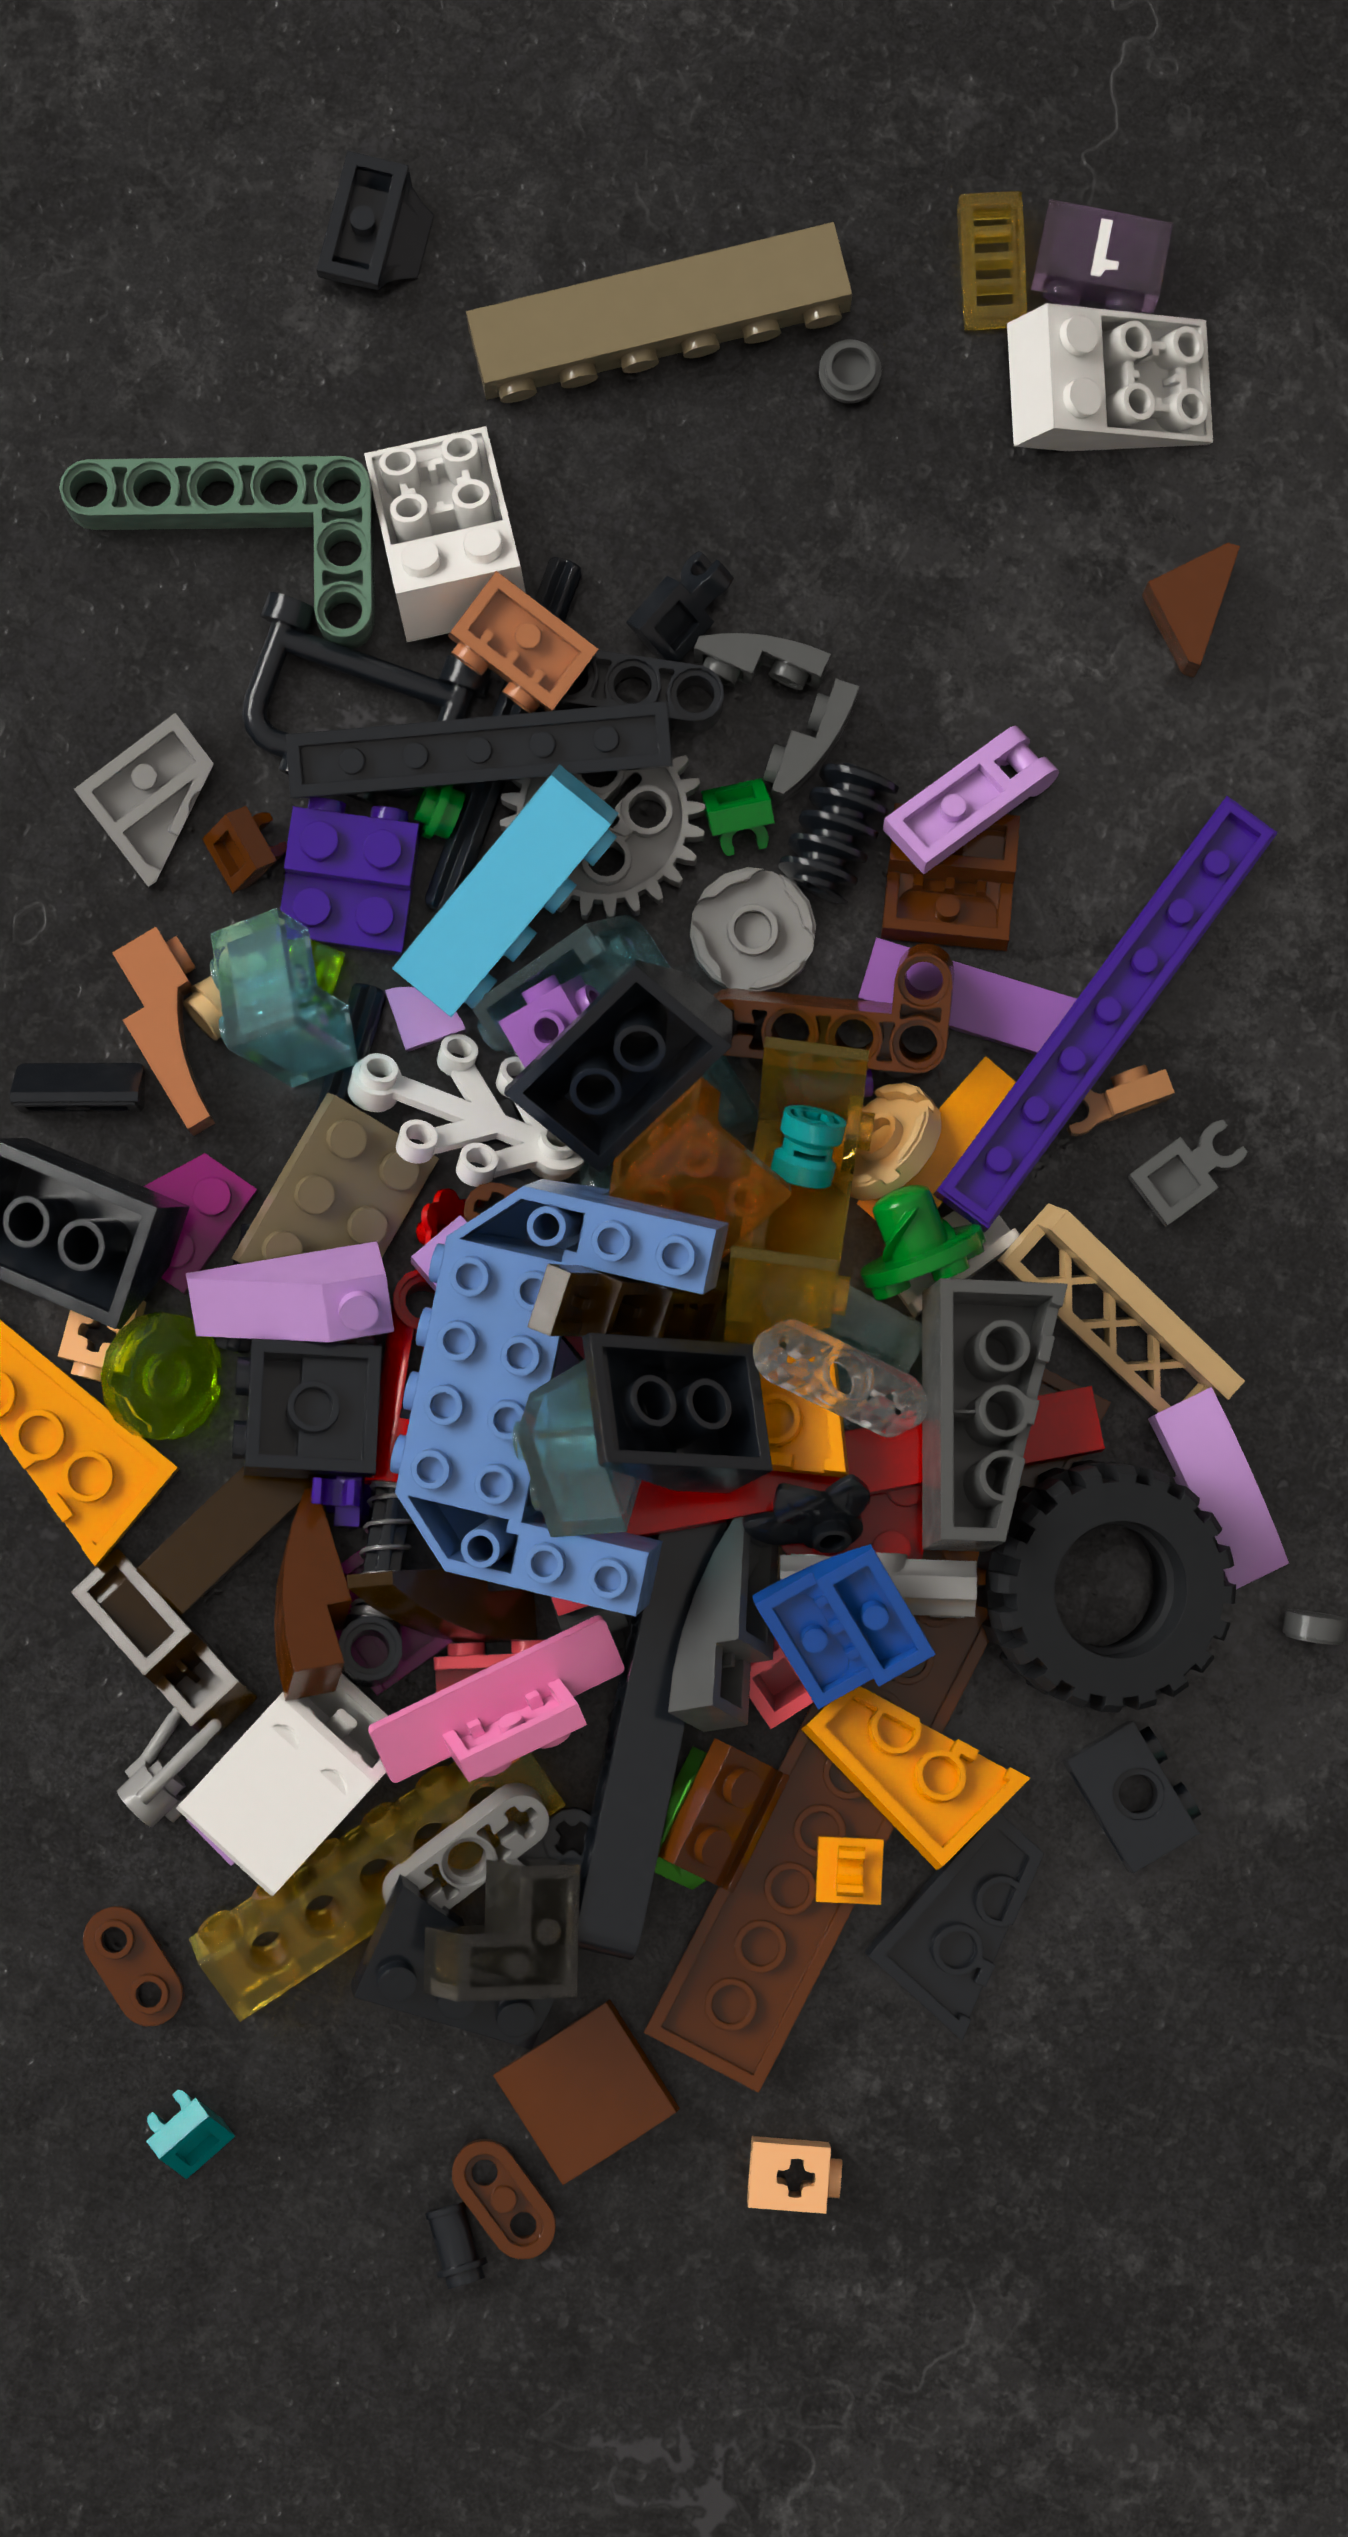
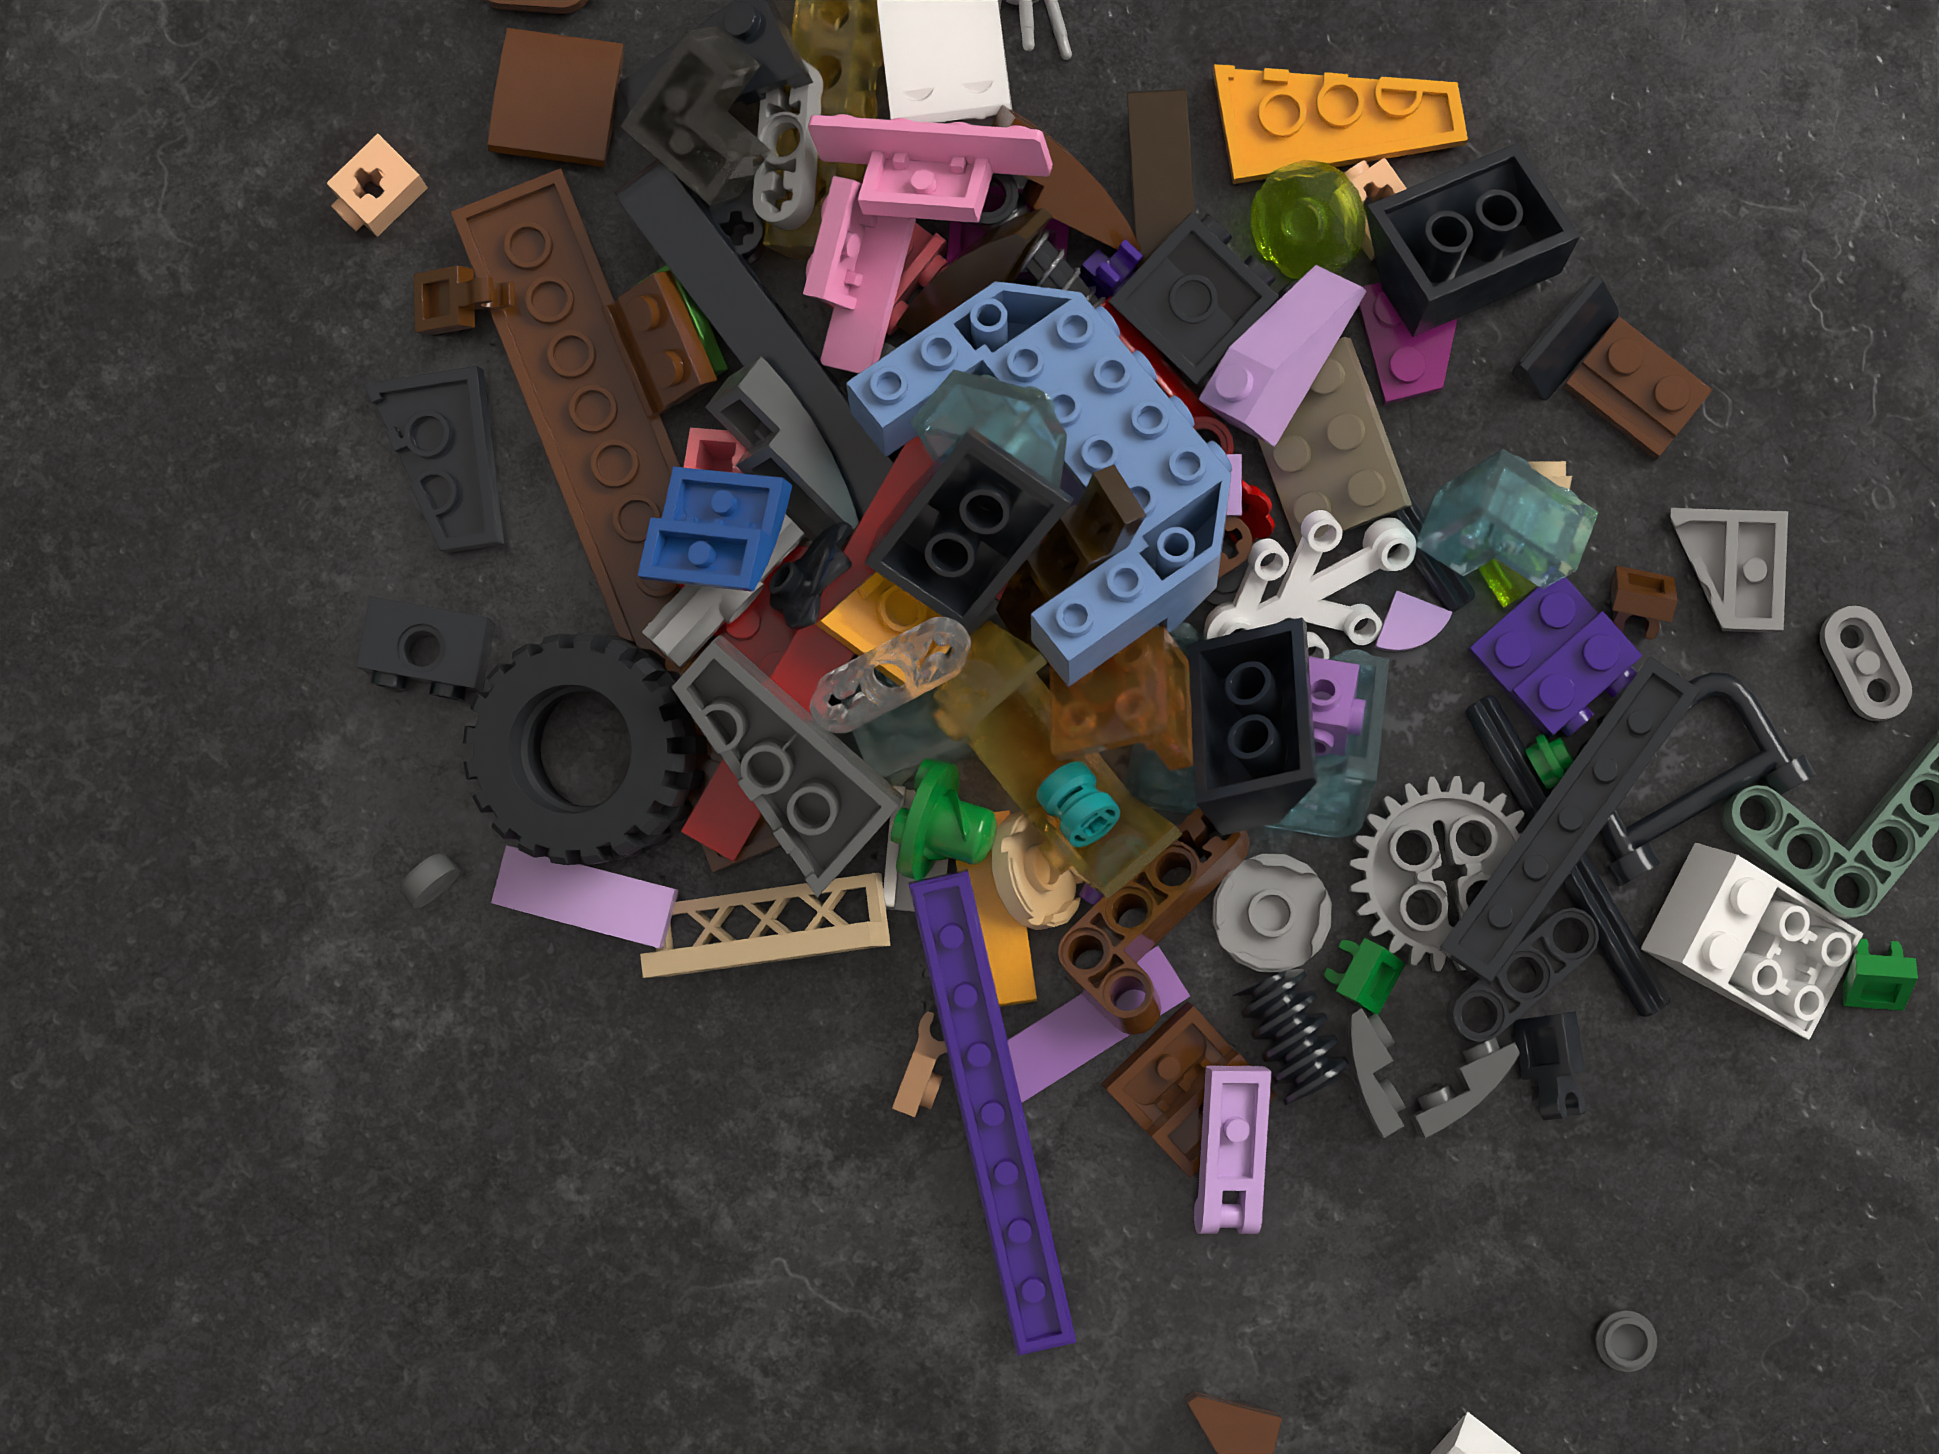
camera: 135 degrees right, 0 degrees up
dark brown slope [71,1548,257,1742] -> none
nougat slope [112,927,215,1136] -> none
medium azure brick [392,764,619,1017] -> none
nougat bracket [448,571,599,713] -> none
dark tan brick [466,222,852,403] -> none
light orange wing [801,1686,1030,1870] -> none
light orange tile [815,1836,884,1905] -> none
dark grey plate [1127,1120,1248,1228] -> none
none -> reddish brown plate [413,265,514,335]
none -> bright pink bracket [808,114,1053,223]
none -> reddish brown plate [1563,316,1713,460]
none -> light grey plate [1820,606,1912,721]
none -> green tile [1842,939,1918,1011]

